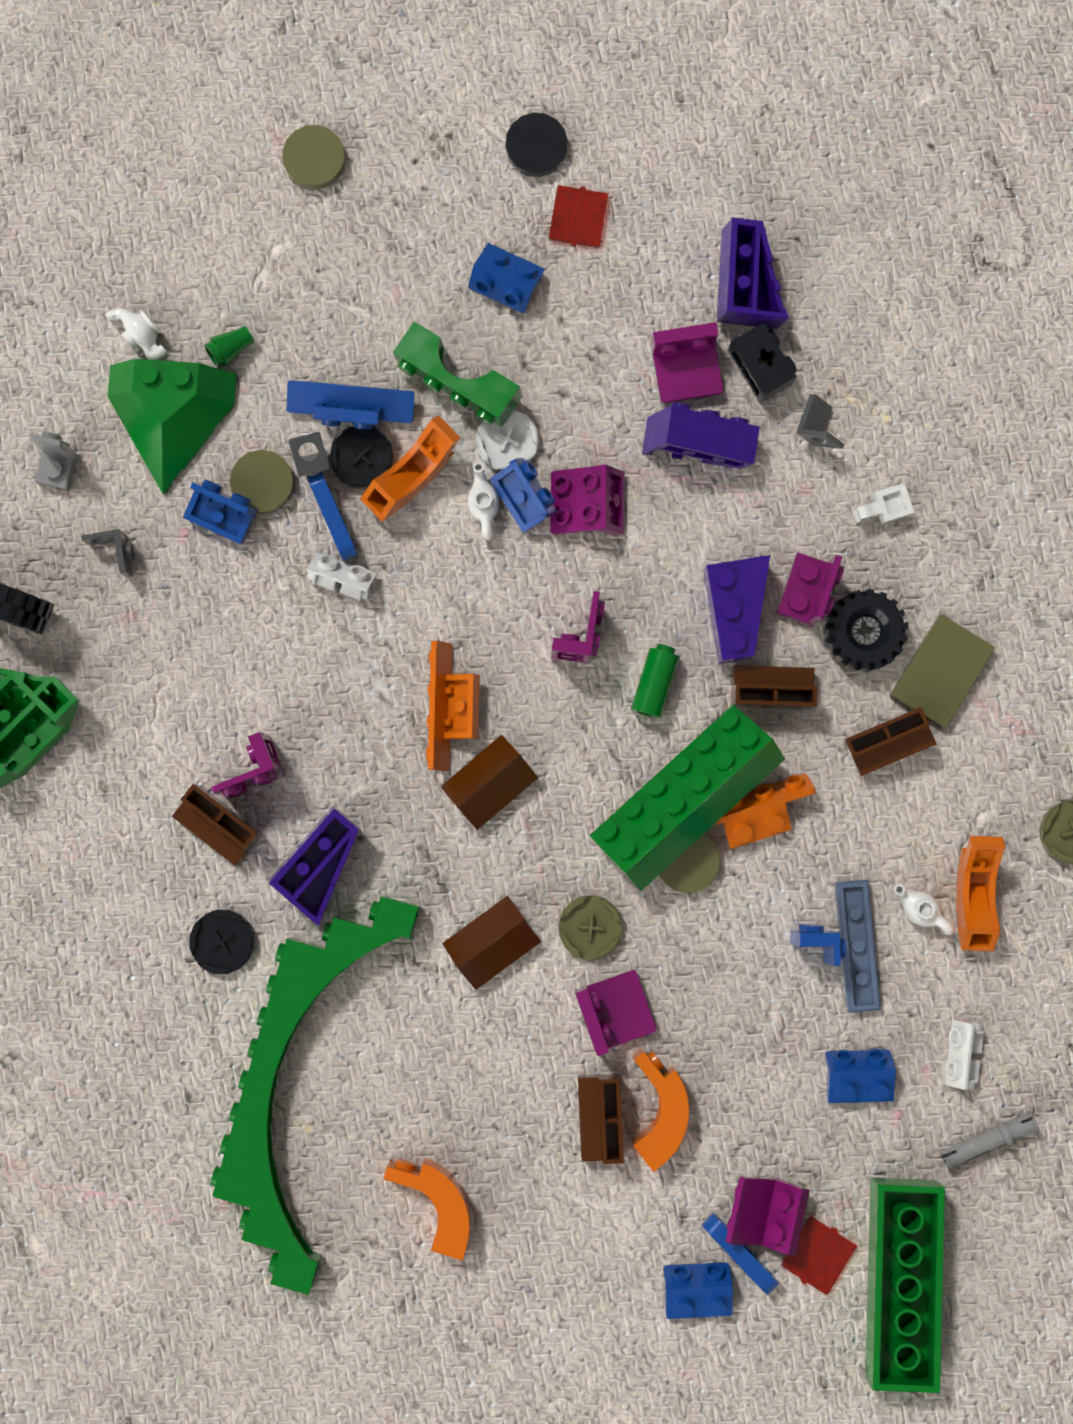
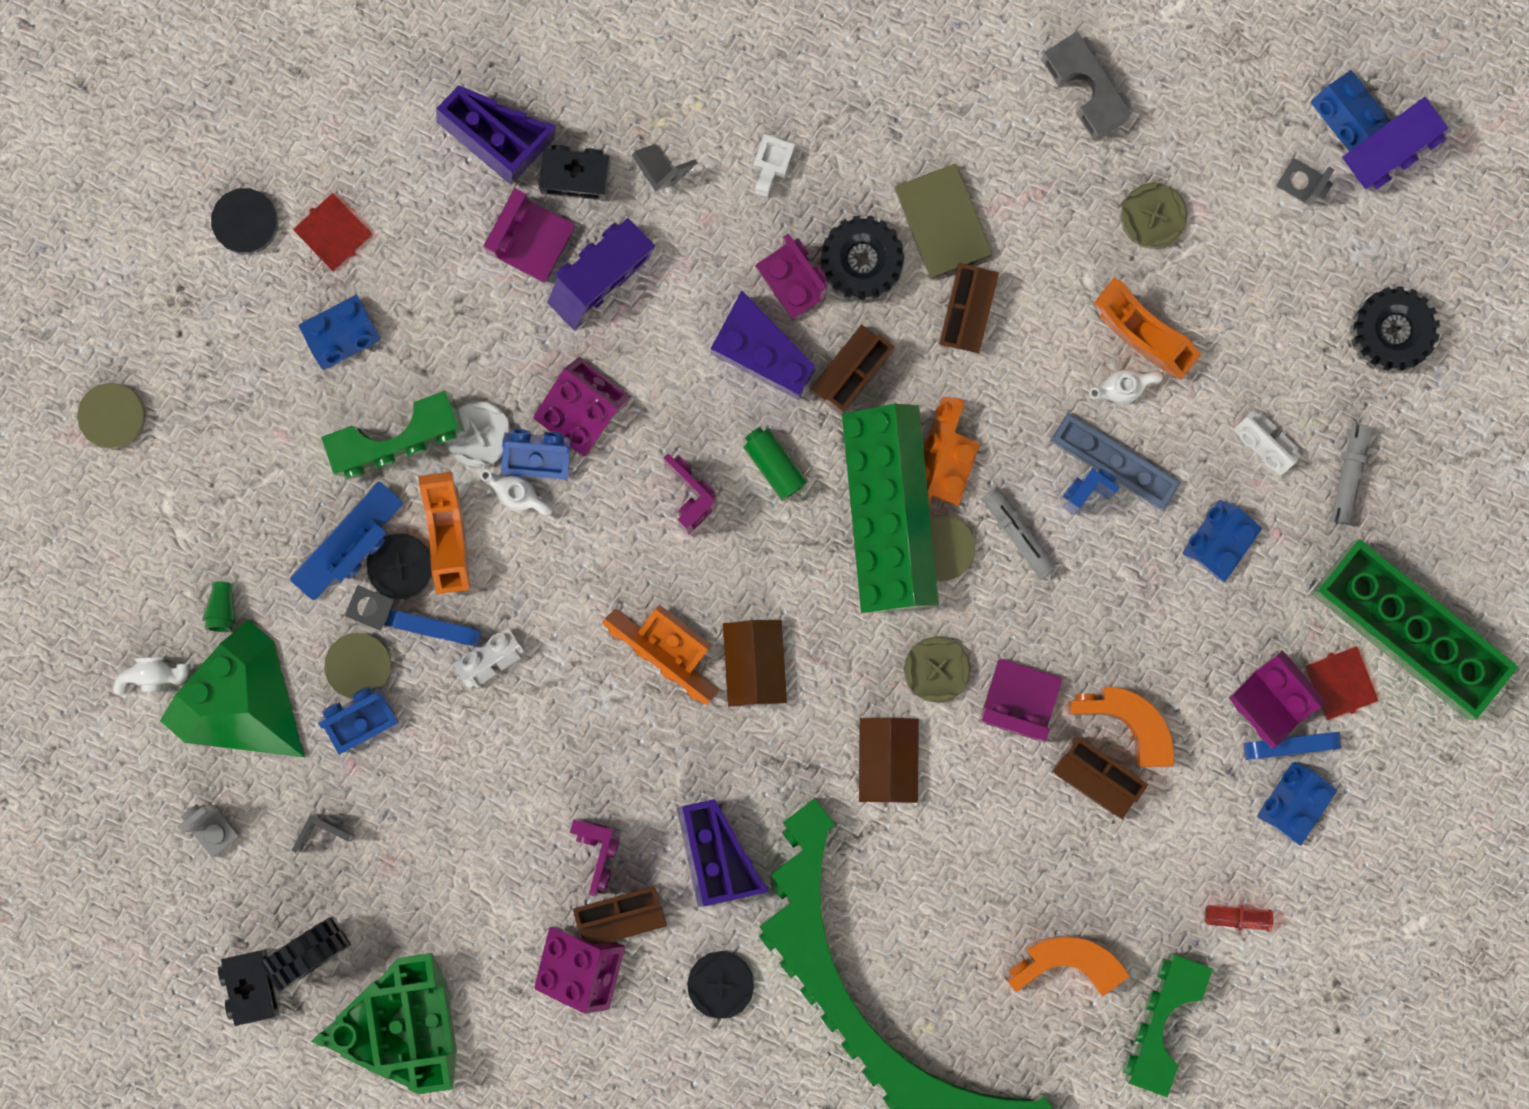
camera: 50 degrees left, 0 degrees up
none -> magenta bracket [534,926,625,1014]
none -> light grey pin [980,486,1057,579]
none -> green arch [1123,953,1213,1098]
none -> clear red axle [1204,904,1273,932]

